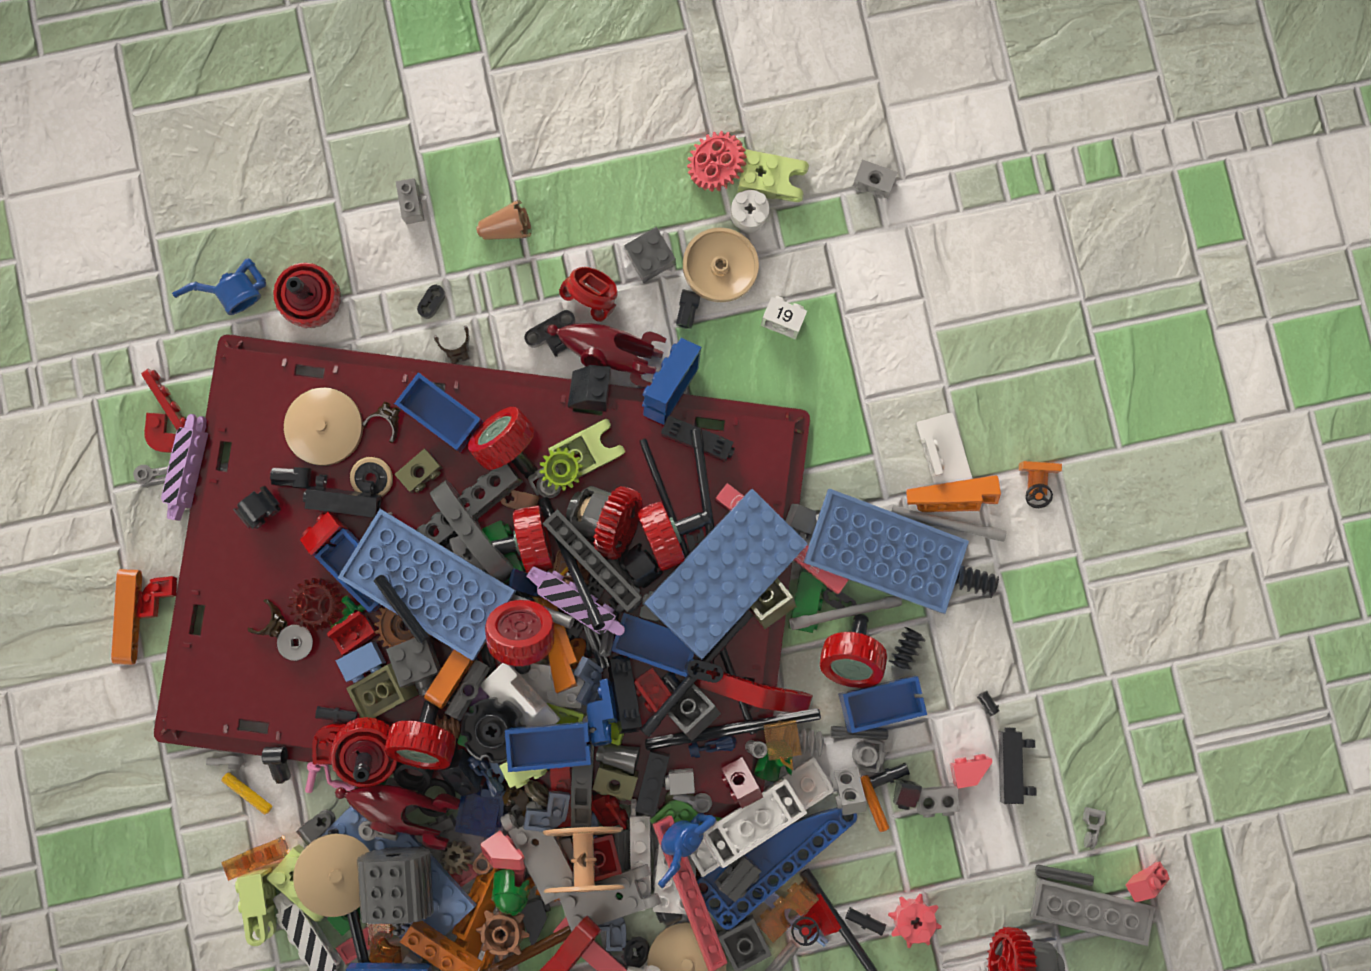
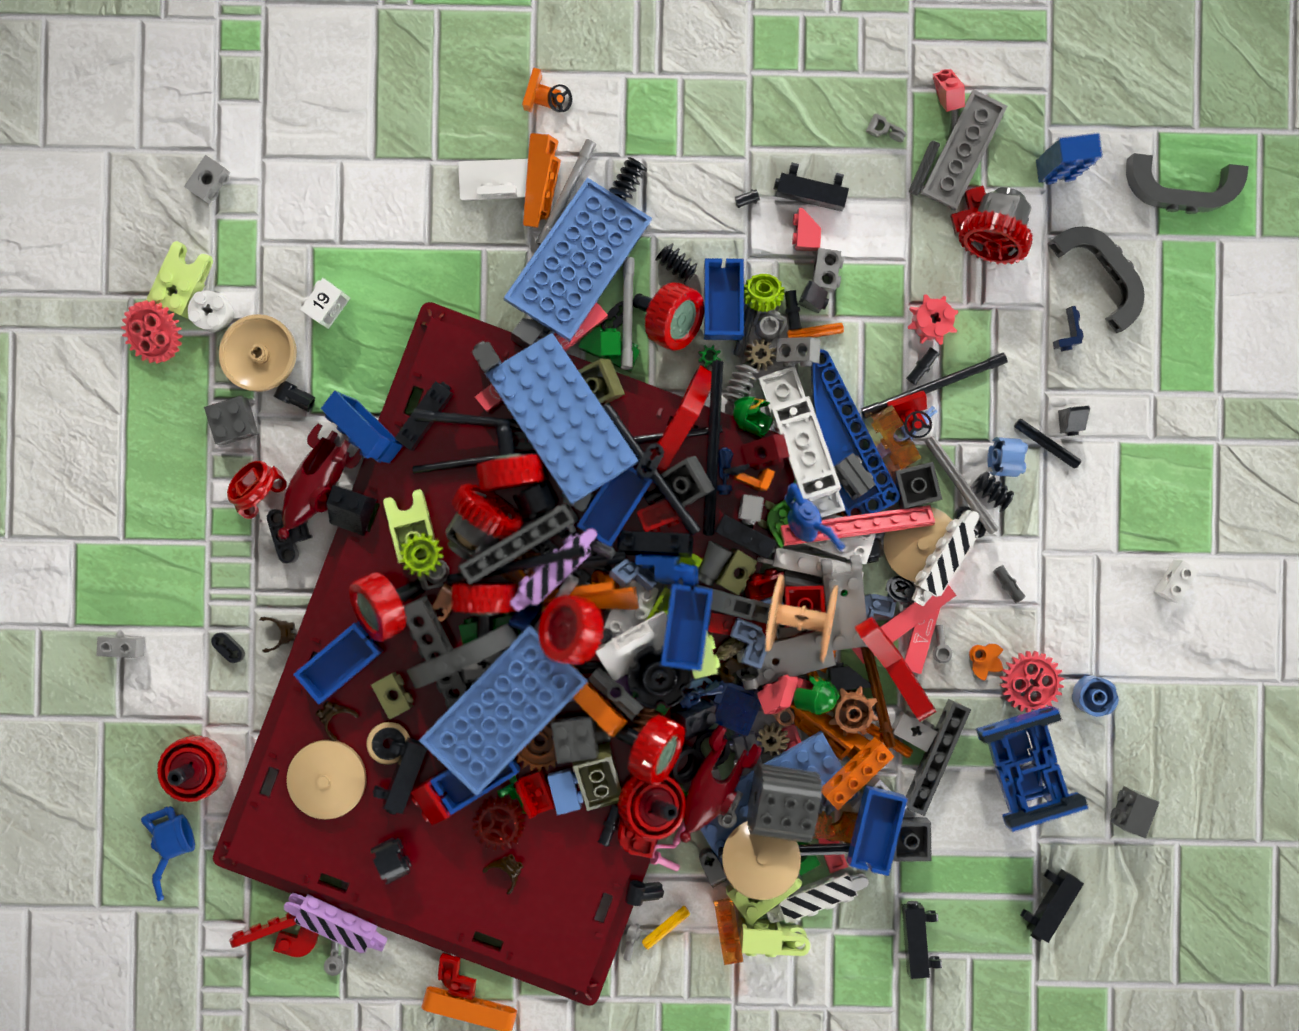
camera: 70 degrees left, 5 degrees up
black piece [270,467,312,489] -> none
light grey piece [277,625,313,661] -> none
black axle [374,575,428,643] -> none
nougat cone [476,200,531,240] -> none
light grey plate [673,793,712,813] -> none
light grey pin [745,740,767,758] -> none
clear orange piece [763,720,802,760] -> none
none -> dark grey brick [472,341,502,373]
none -> green brick [601,328,621,358]
none -> green gear [698,345,721,368]
none -> orange piece [723,464,775,492]
none -> lime gear [744,274,785,312]
none -> dark tan gear [744,338,776,371]
none -> red plate [950,186,986,234]

